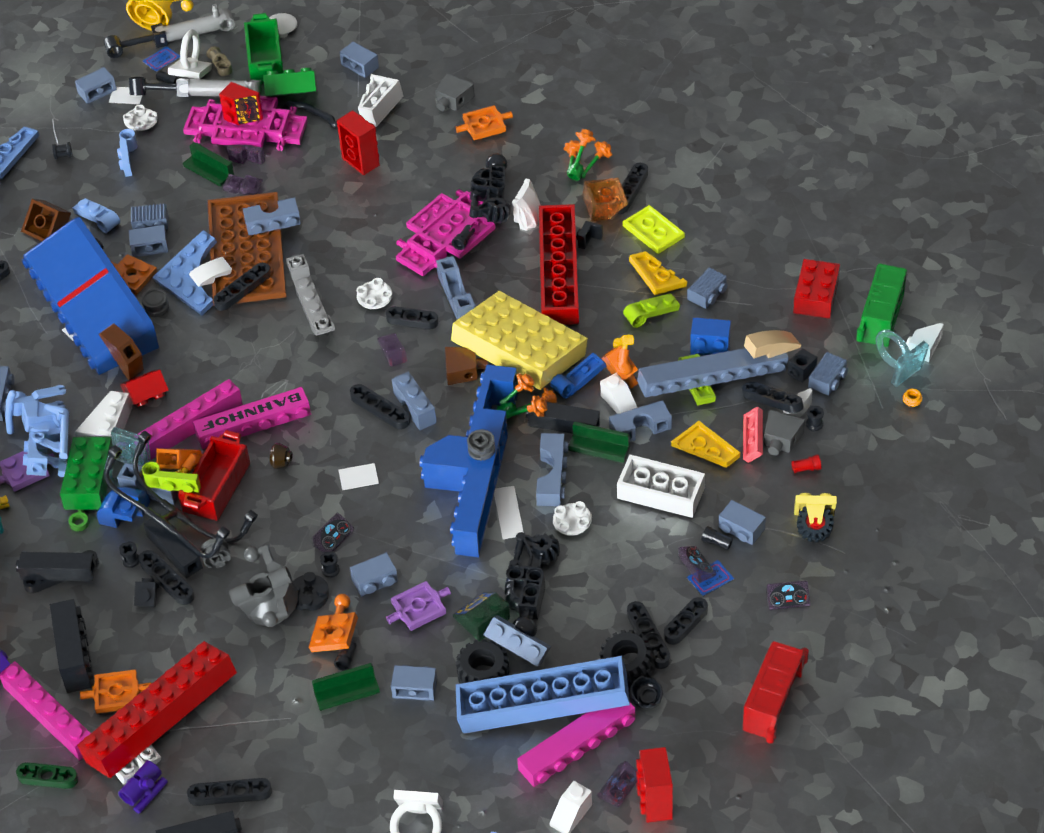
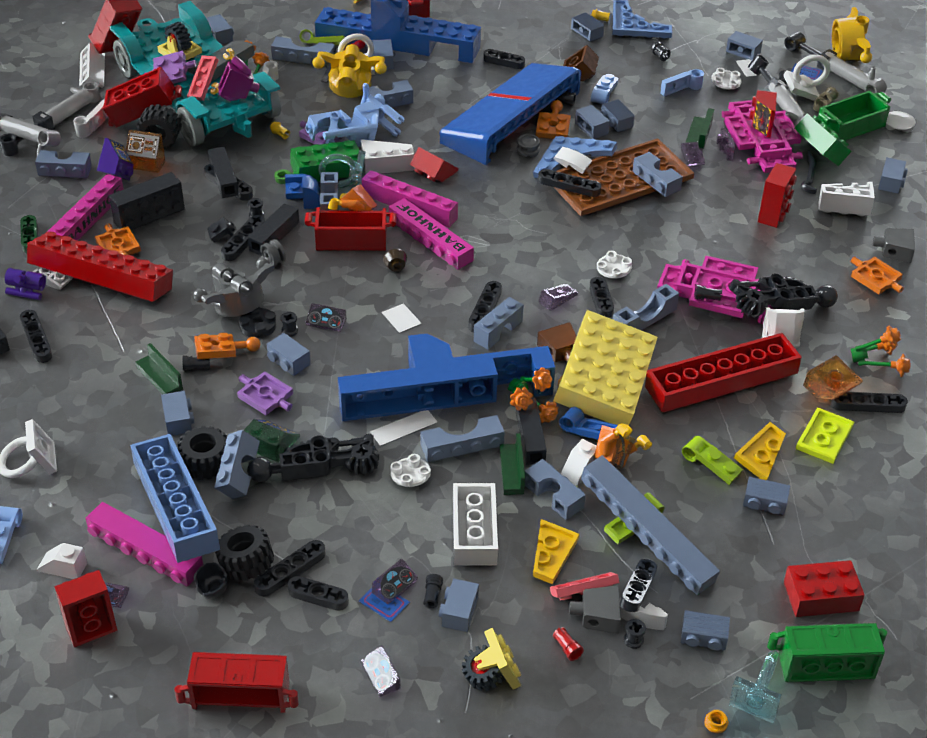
camera: 65 degrees right, 5 degrees down
reddish brown slope [99,323,144,380] -> none
black bar [104,431,258,558] -> none
lime plate [142,462,201,493] -> none
light grey slope [286,254,335,335] -> none
dark grey wheel [467,429,495,461] -> none
black bracket [576,221,603,249] -> none
blue piece [690,318,731,357] -> none
tan slope [744,330,801,358] -> none
black brick [788,348,817,383] -> none
white slope [906,323,944,362] -> none

